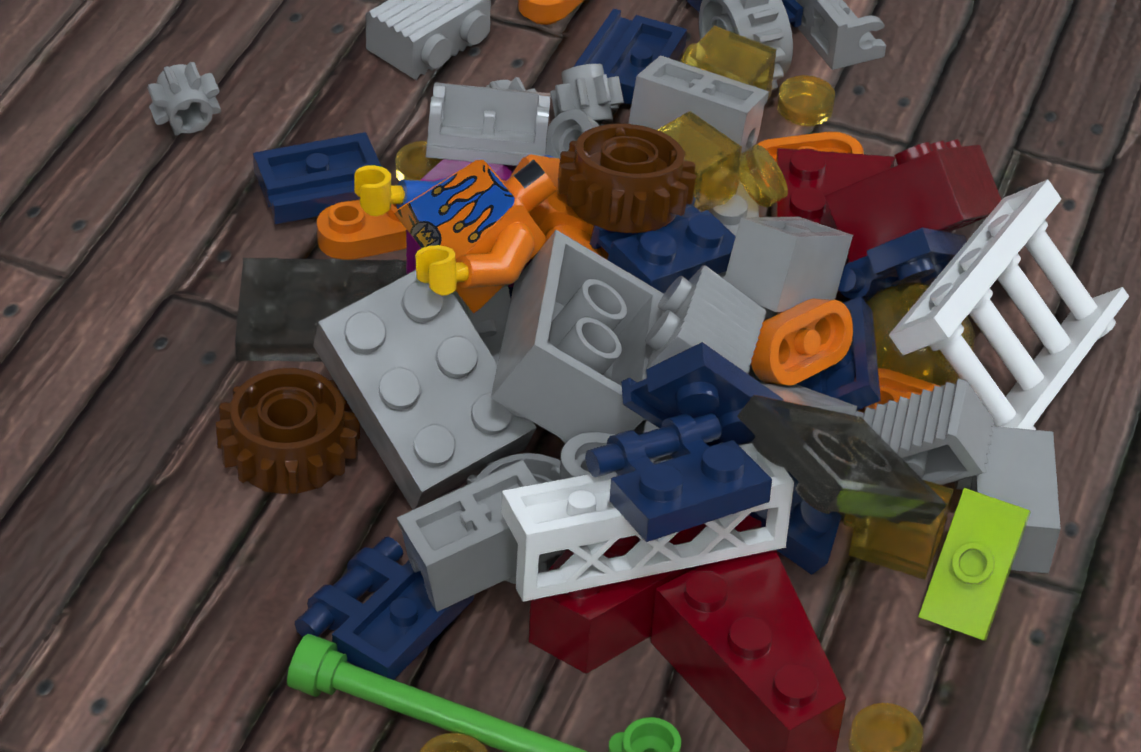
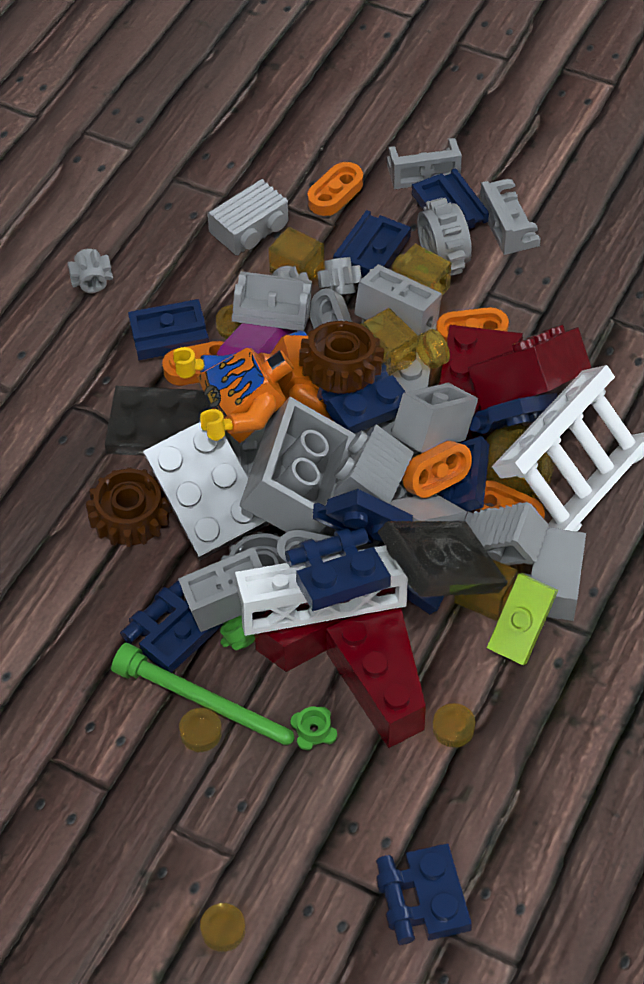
camera: 10 degrees right, 10 degrees up
clear yellow tile [777,75,835,126] -> none
none -> bright green plate [220,615,255,650]
none -> clear yellow brick [269,227,325,281]

